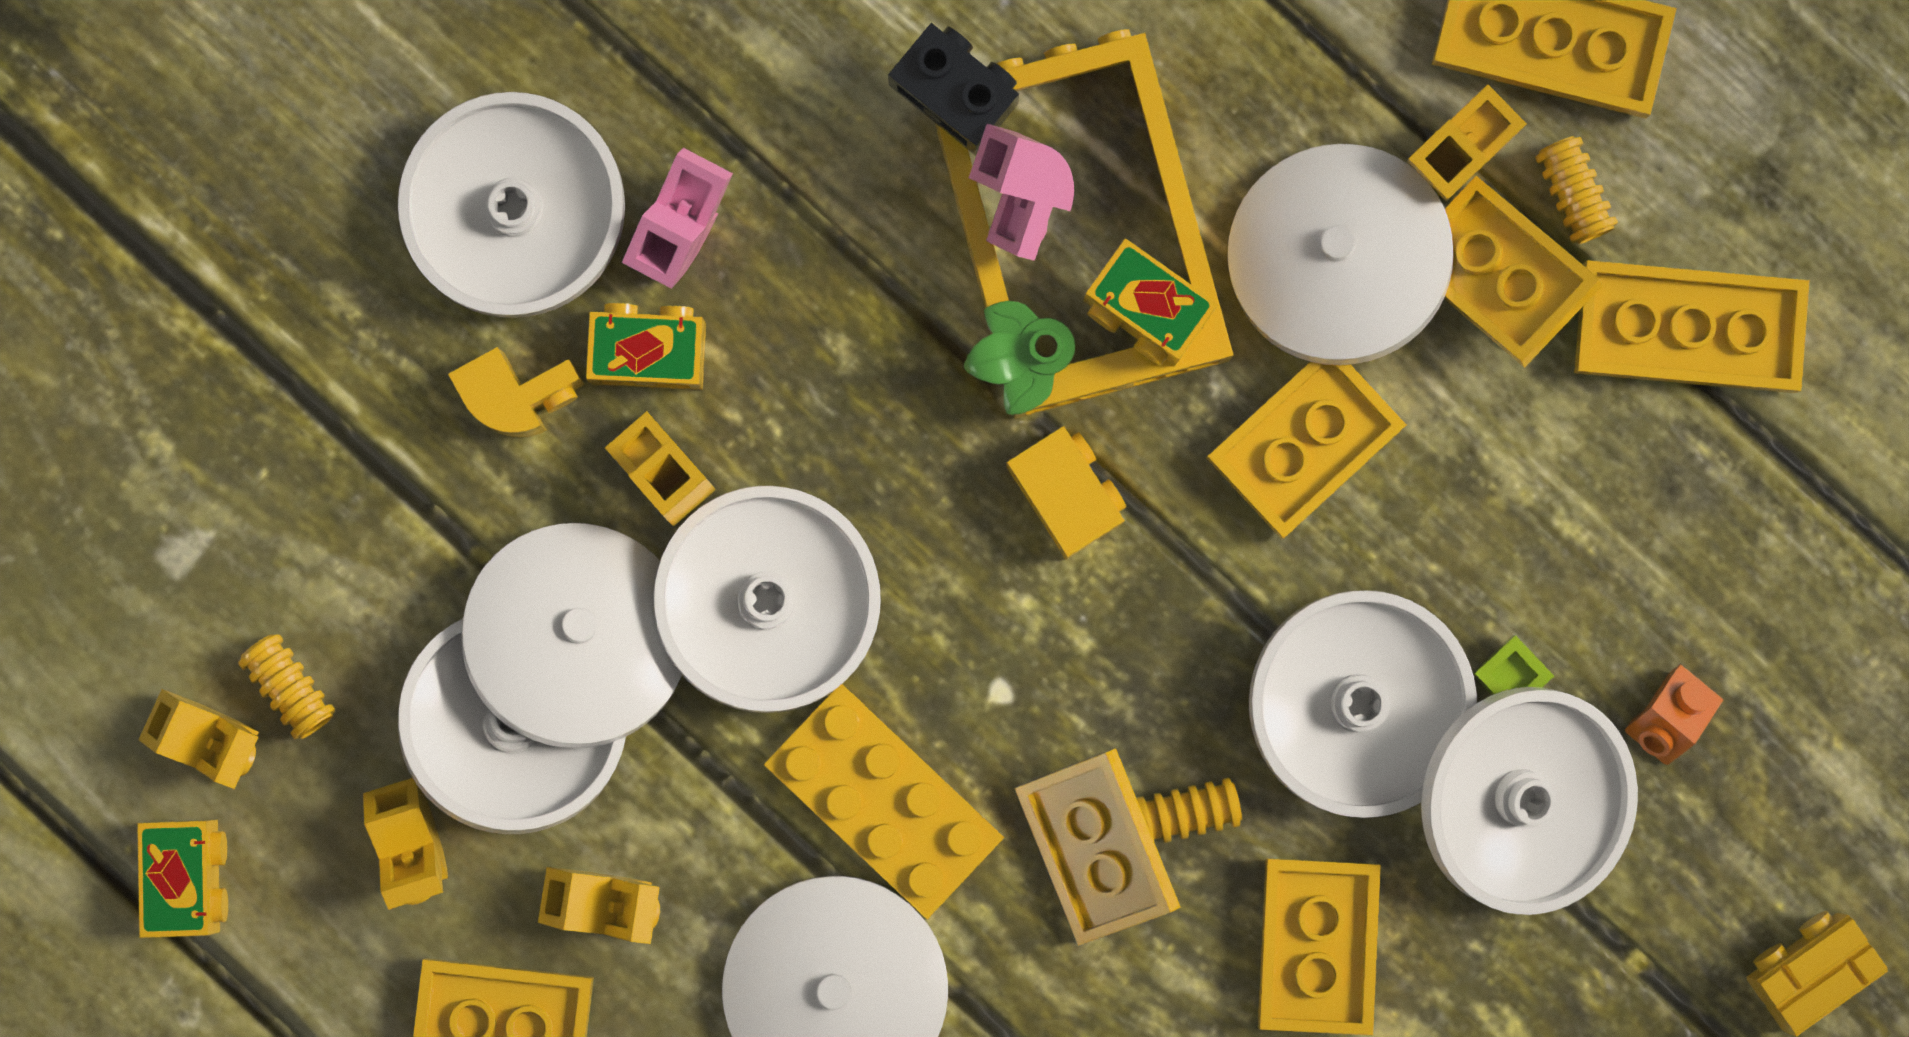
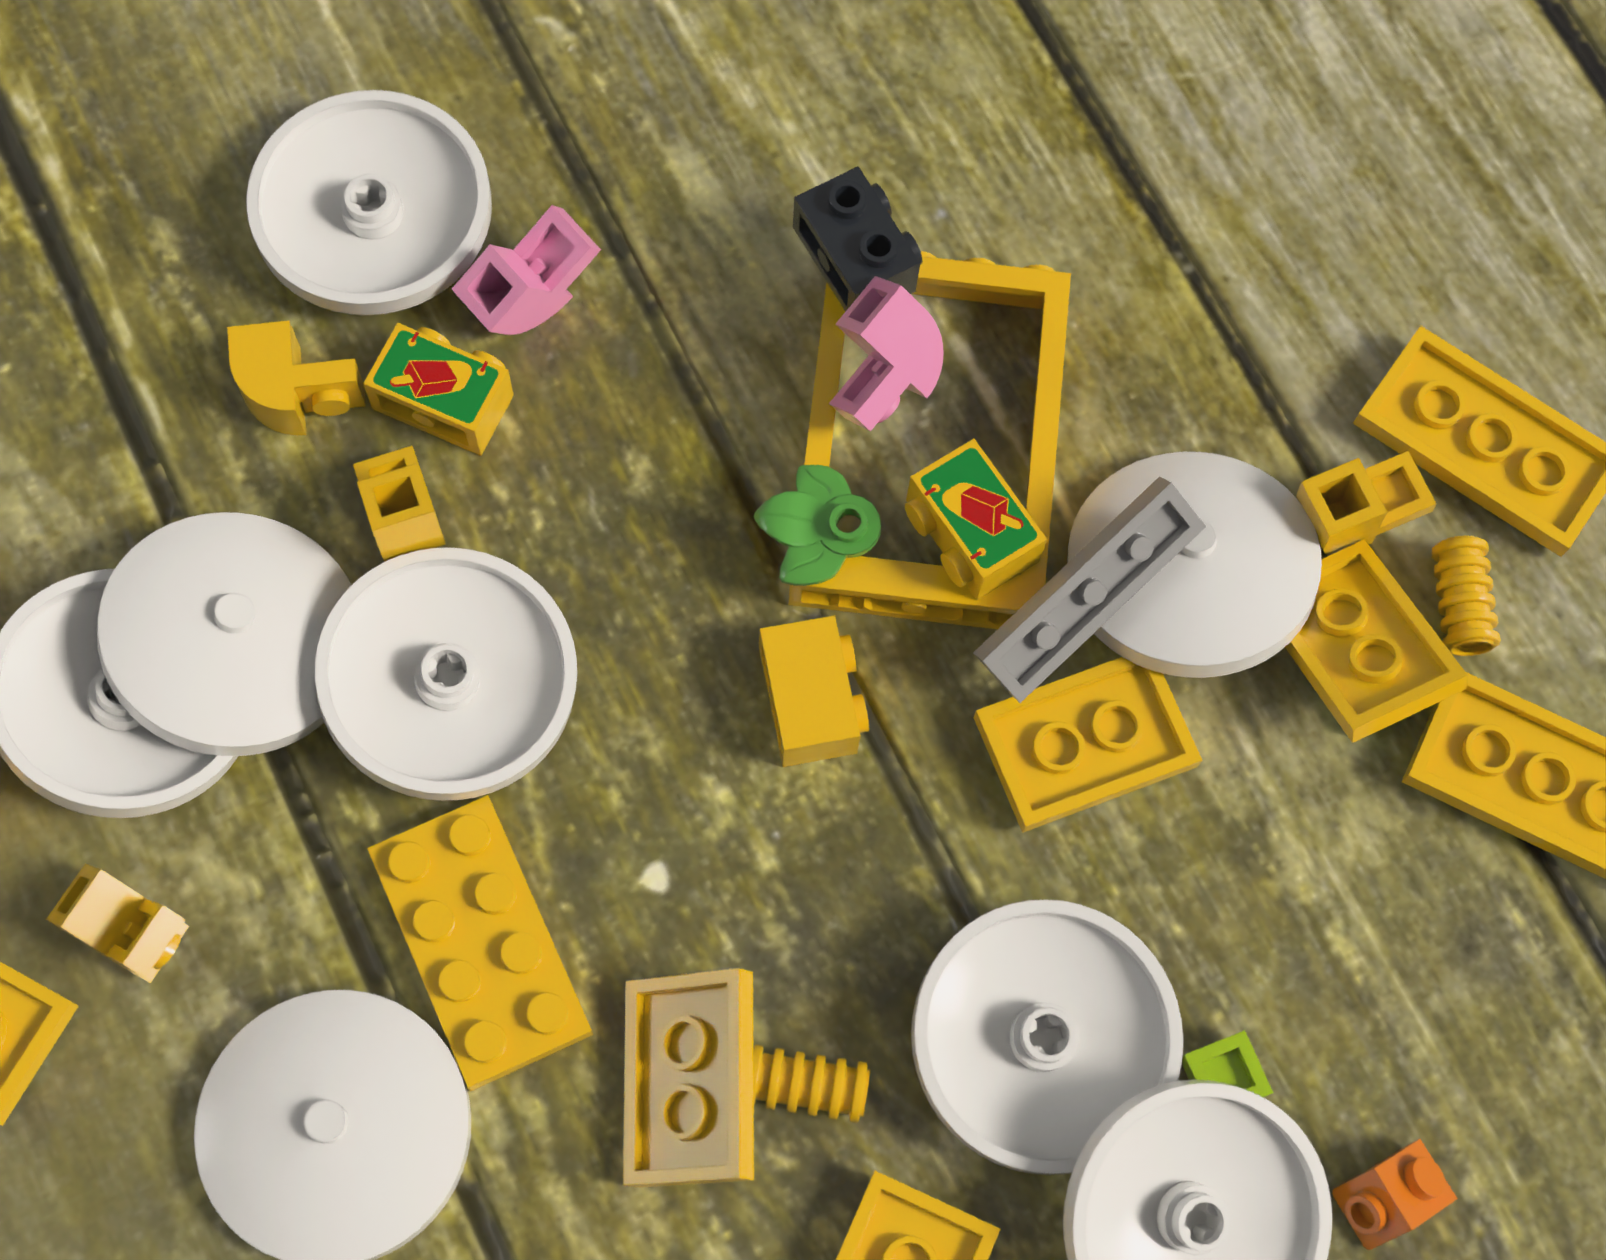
camera: 20 degrees right, 15 degrees down
none -> light grey plate [973,476,1206,703]

